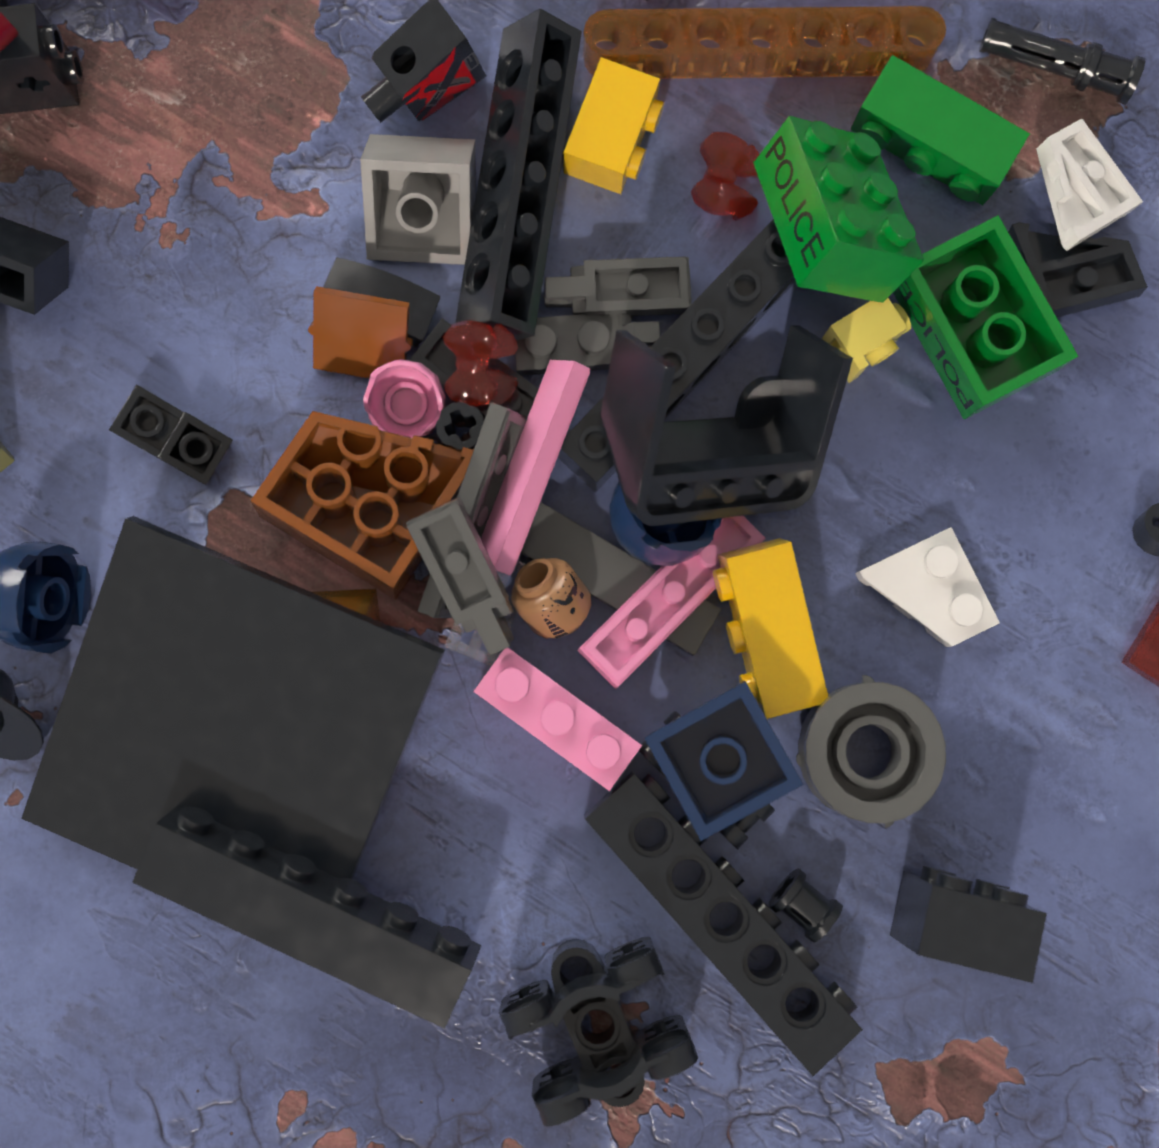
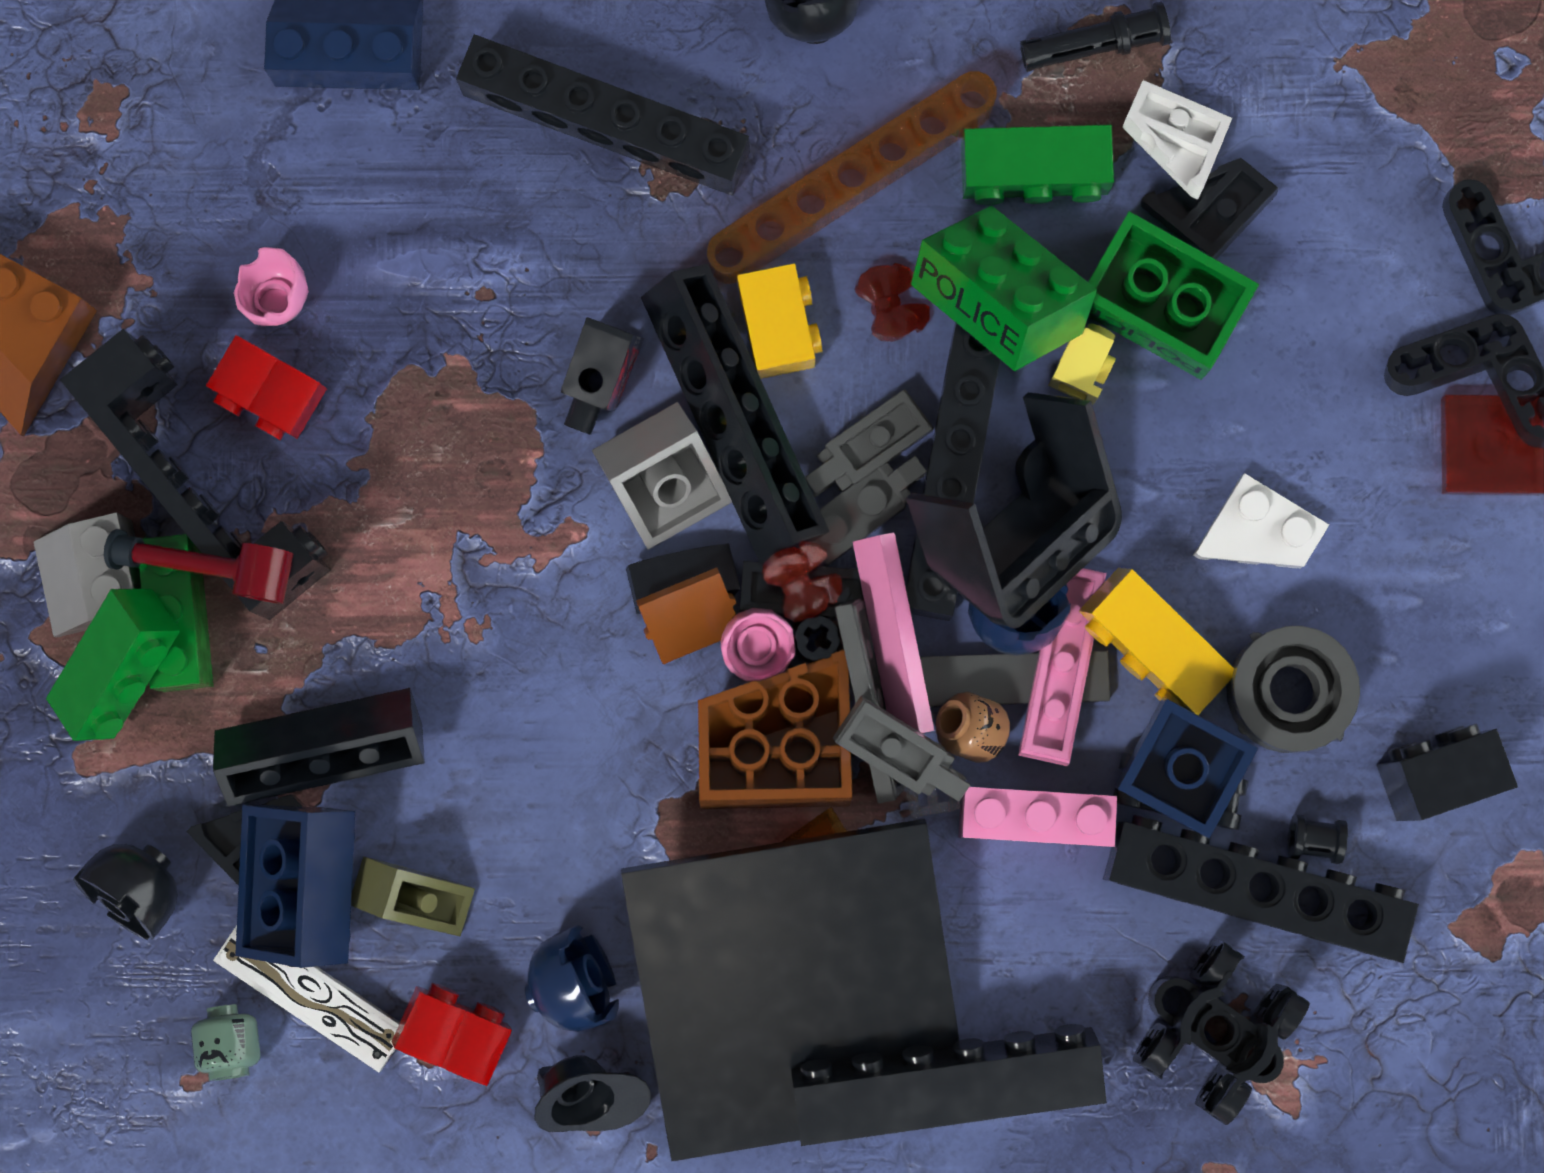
camera: 25 degrees left, 0 degrees up
black slope [109,384,233,485] -> none

